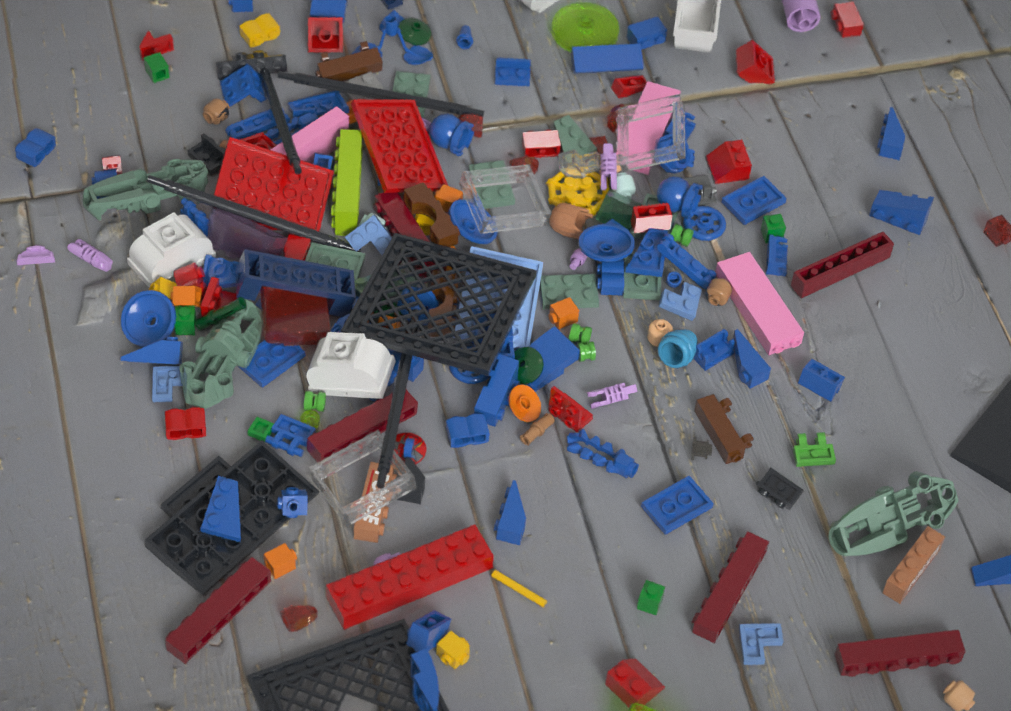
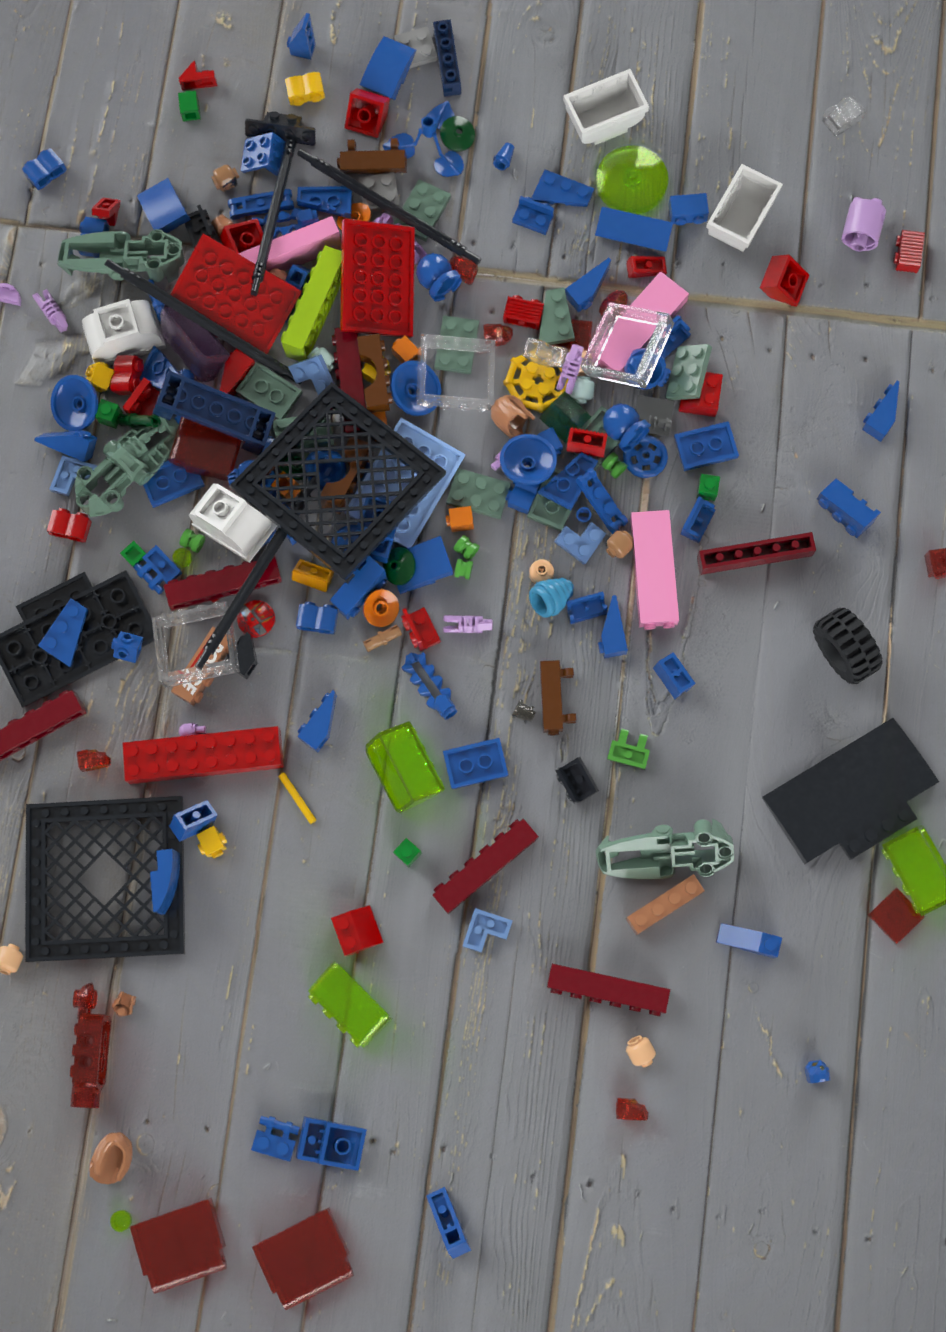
camera: 30 degrees right, 25 degrees up
orange brick [171,286,202,307] -> none
orange brick [264,543,297,580] -> none
blue tile [403,438,415,458] -> none
none -> blue slope [137,178,191,233]
none -> light orange slope [292,559,335,592]
none -> clear neon green windscreen [365,721,445,813]
none -> blue wing [532,169,595,207]
none -> blue slope [565,257,611,312]
none -> sand green plate [665,344,712,400]
none -> black tyre [813,608,883,684]

